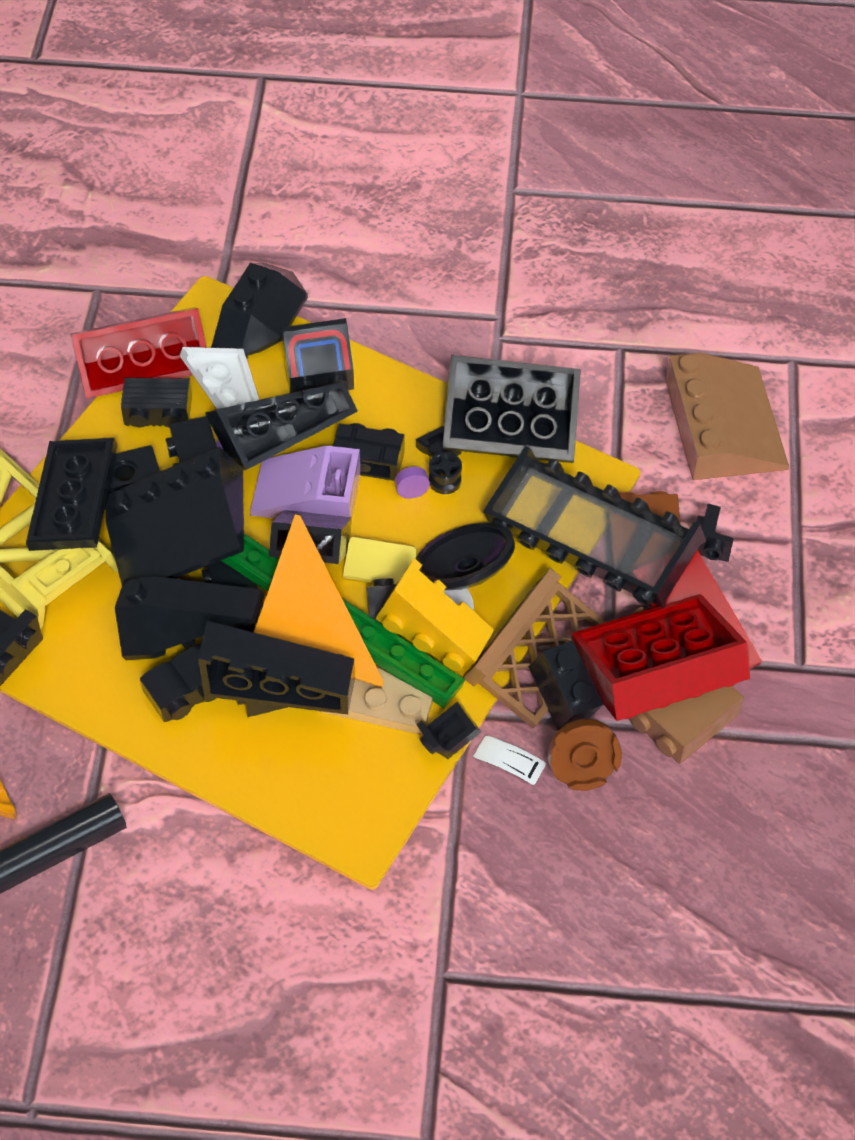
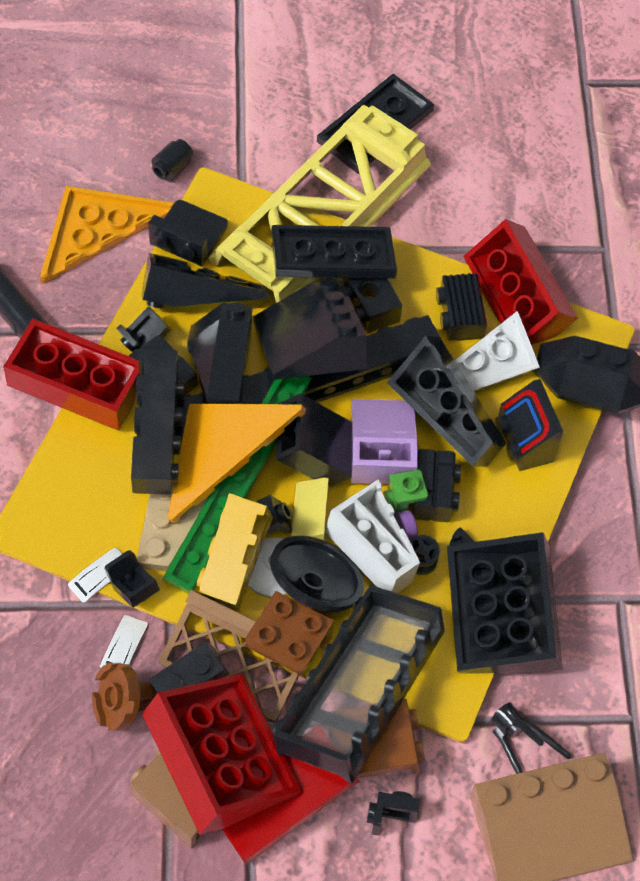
camera: 80 degrees right, 5 degrees up
none -> red slope [3,318,140,431]
none -> white sticker [68,548,122,603]
none -> black bracket [116,306,172,352]
none -> black wedge [142,253,269,309]
none -> dark orange bracket [245,591,334,674]
none -> white wedge [324,480,420,593]
none -> bright green bracket [383,470,428,514]
none -> black plant [491,702,571,774]

